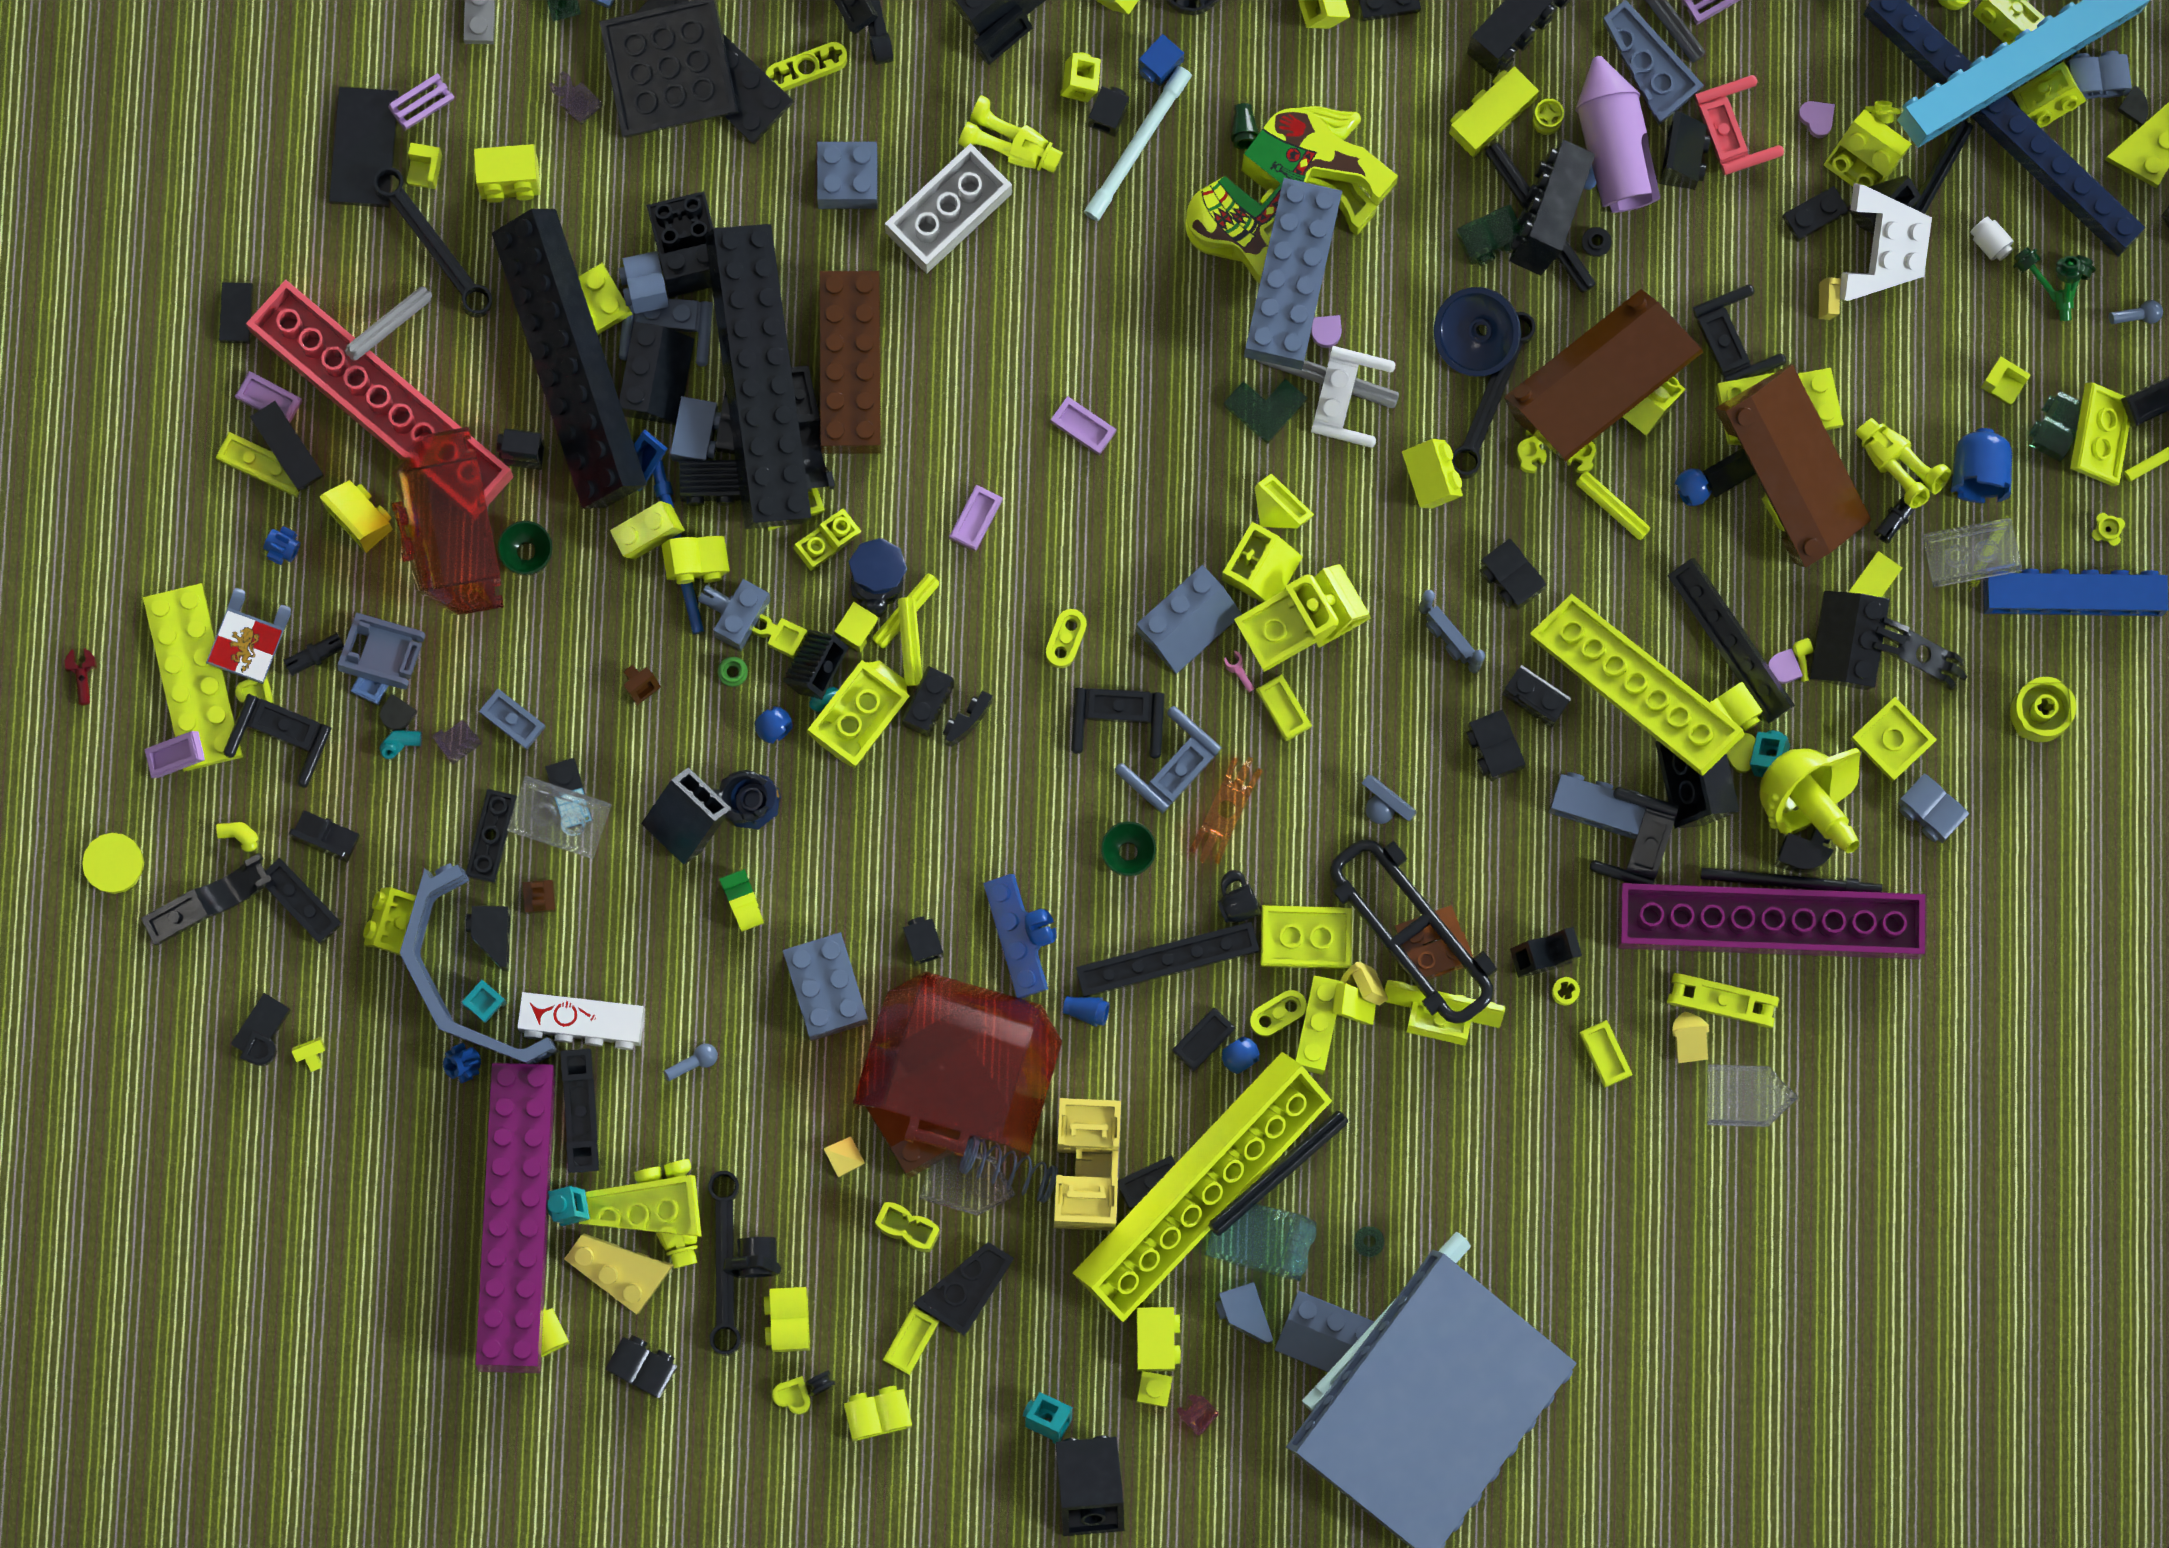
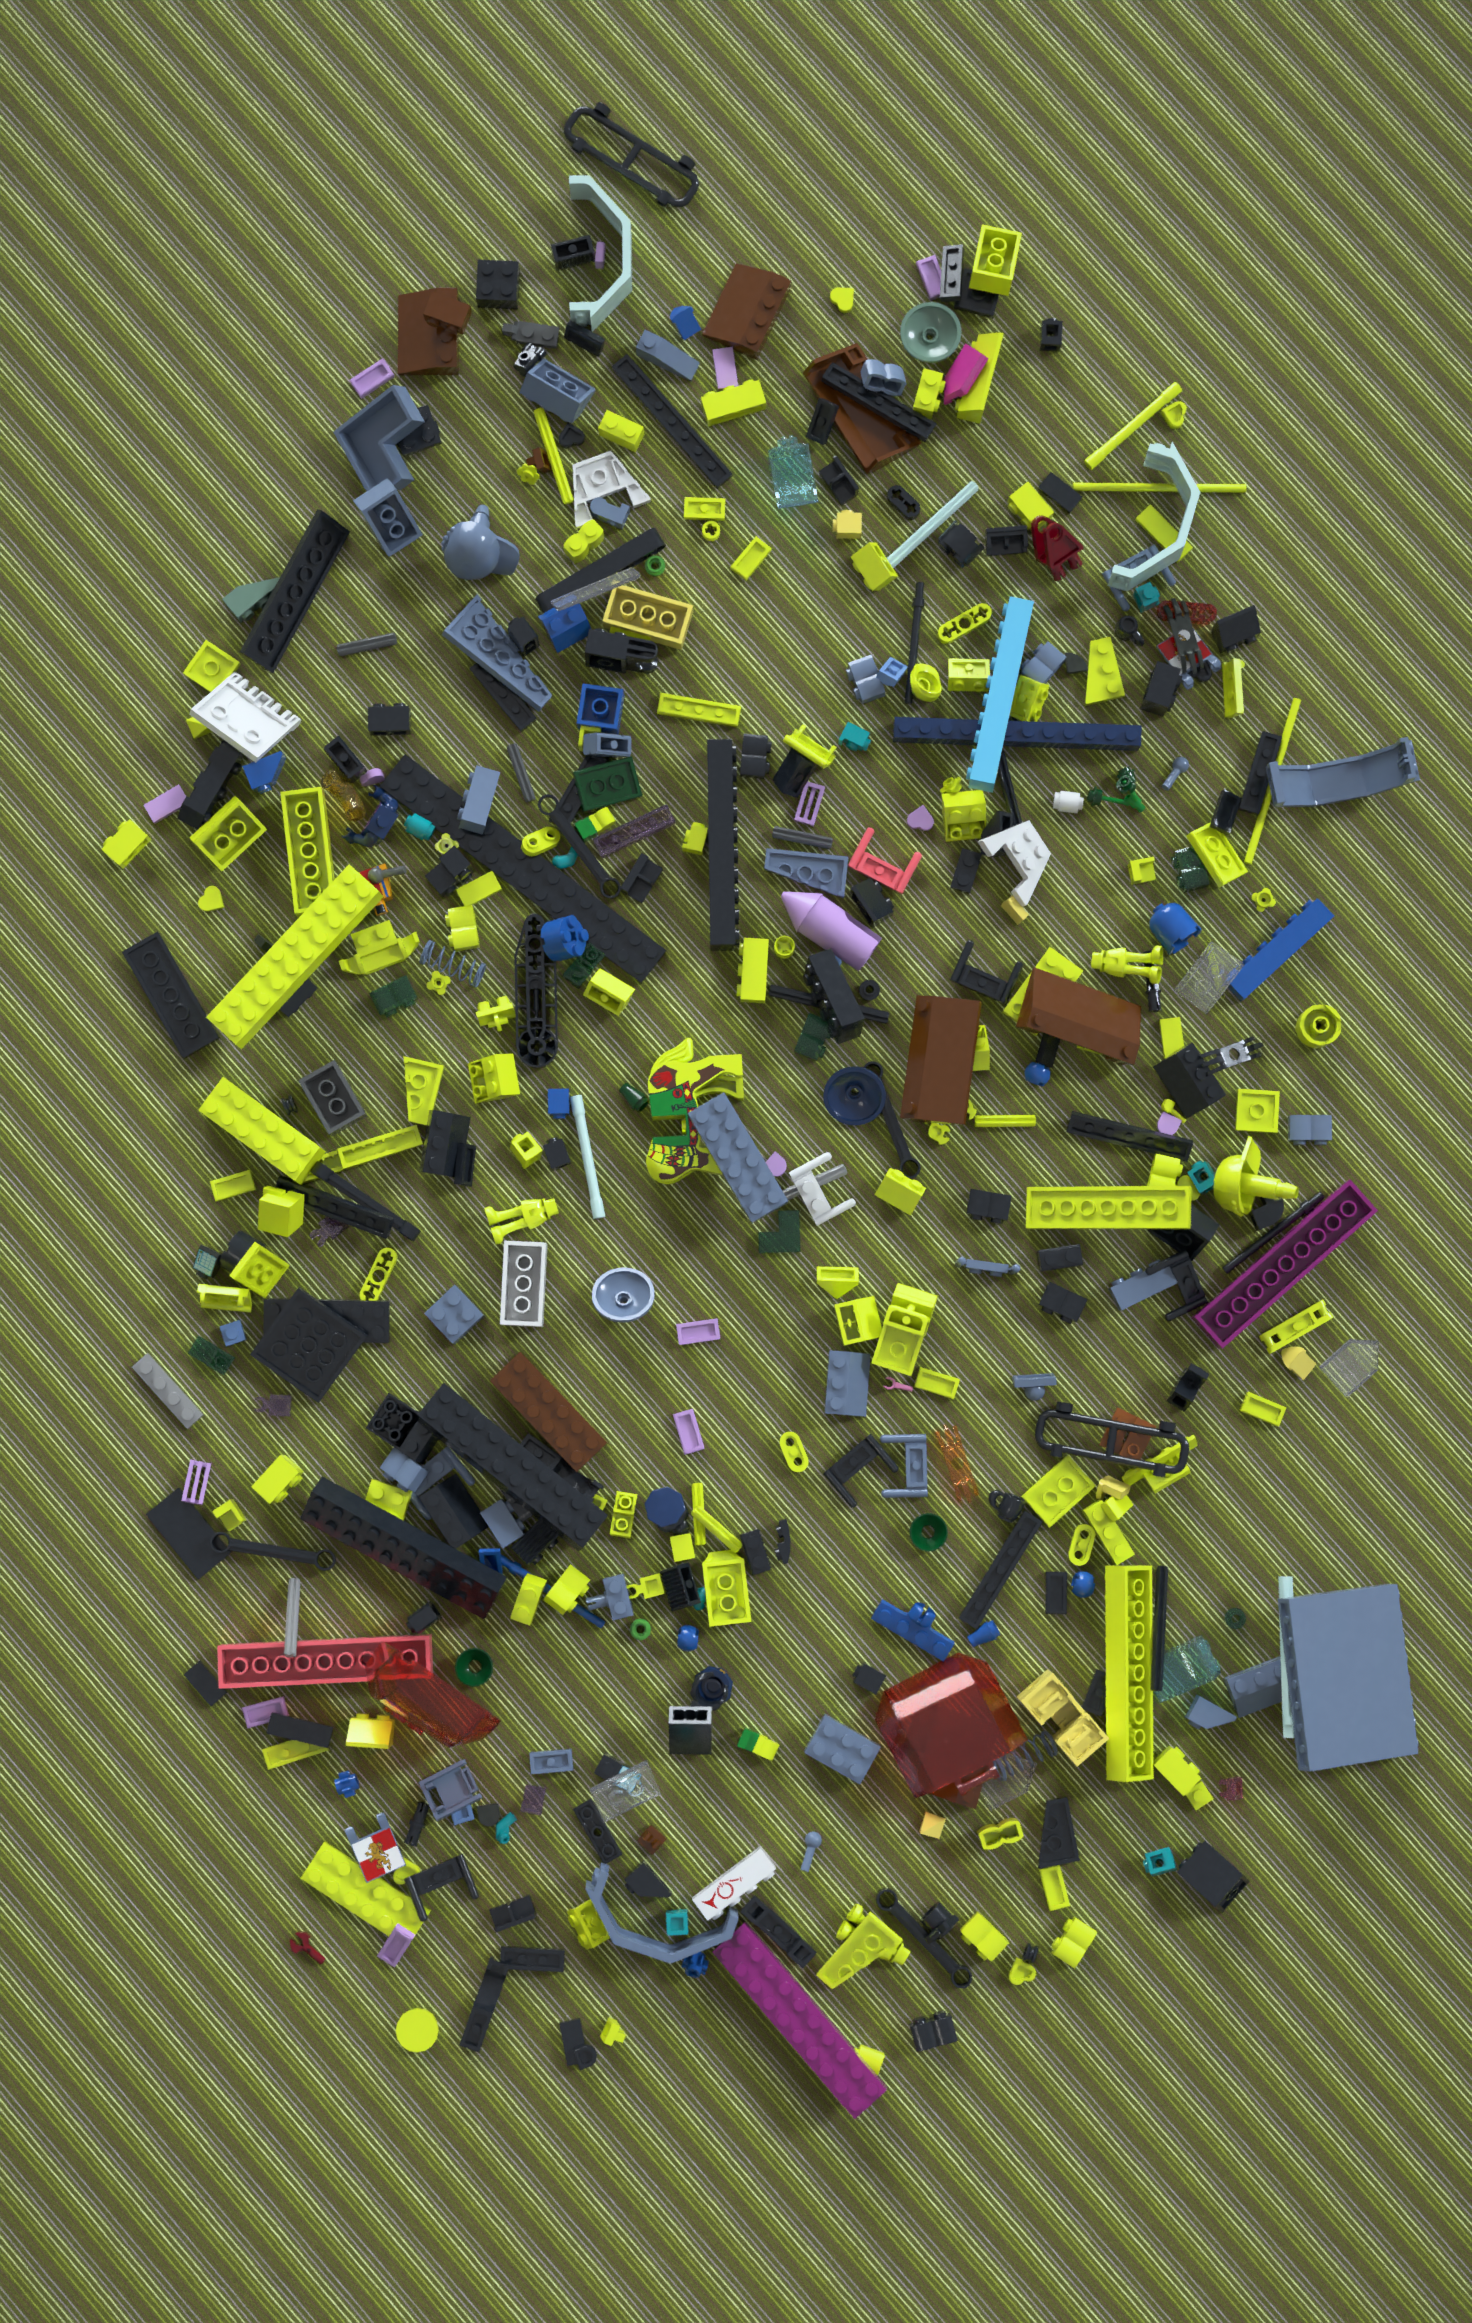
camera: 40 degrees left, 5 degrees up
neon yellow arm [216,822,258,852] -> none
teal brick [547,1186,590,1226] -> none
light yellow wing [564,1233,674,1315] -> none
reddish brown tile [623,665,661,706] -> none
neon yellow bush [1551,977,1580,1006] -> none
none -> sand blue dish [592,1268,655,1323]

